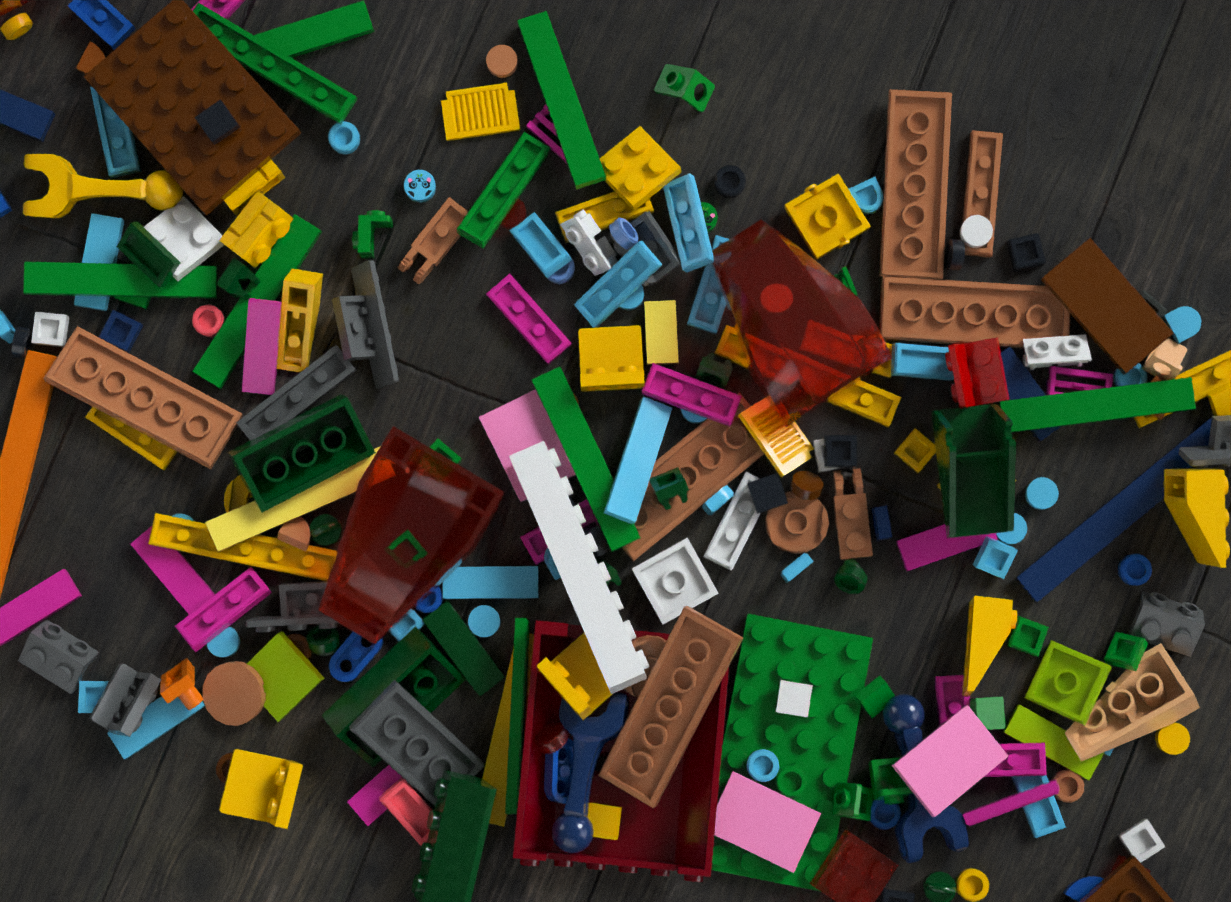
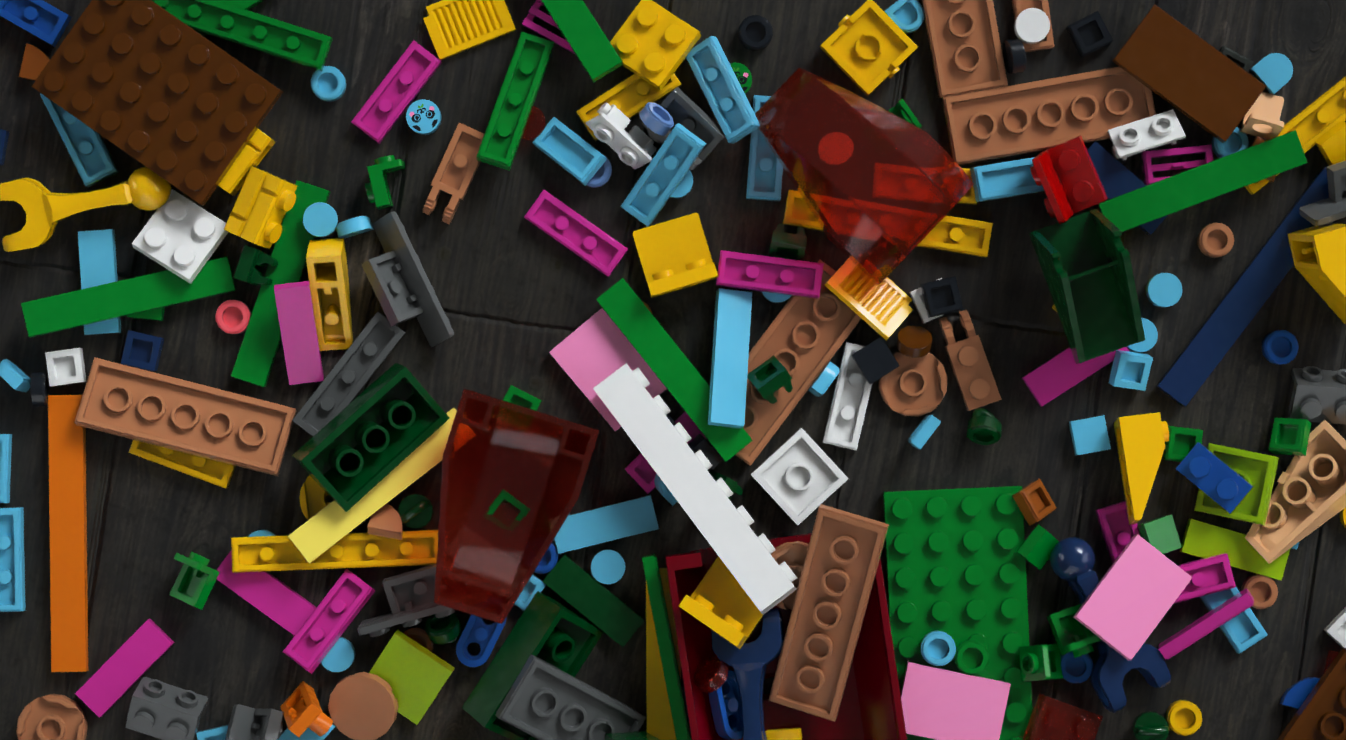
camera: 20 degrees left, 5 degrees up
dark green tile [116,221,181,288] -> none
black tile [195,99,240,145] -> none
light yellow tile [644,300,678,365] -> none
white tile [775,680,813,717] -> none
dark blue tile [871,505,892,541] -> none
yellow tile [894,428,936,473] -> none
none -> green bracket [169,551,220,610]
none -> medium azure tile [303,202,338,237]
none -> medium azure tile [336,216,374,239]
none -> dark pink tile [351,40,442,144]
none -> dark orange tile [1012,478,1057,526]
none -> medium azure tile [1069,415,1111,456]
none -> blue plate [1176,442,1254,513]
none -> nougat tile [1197,223,1234,258]

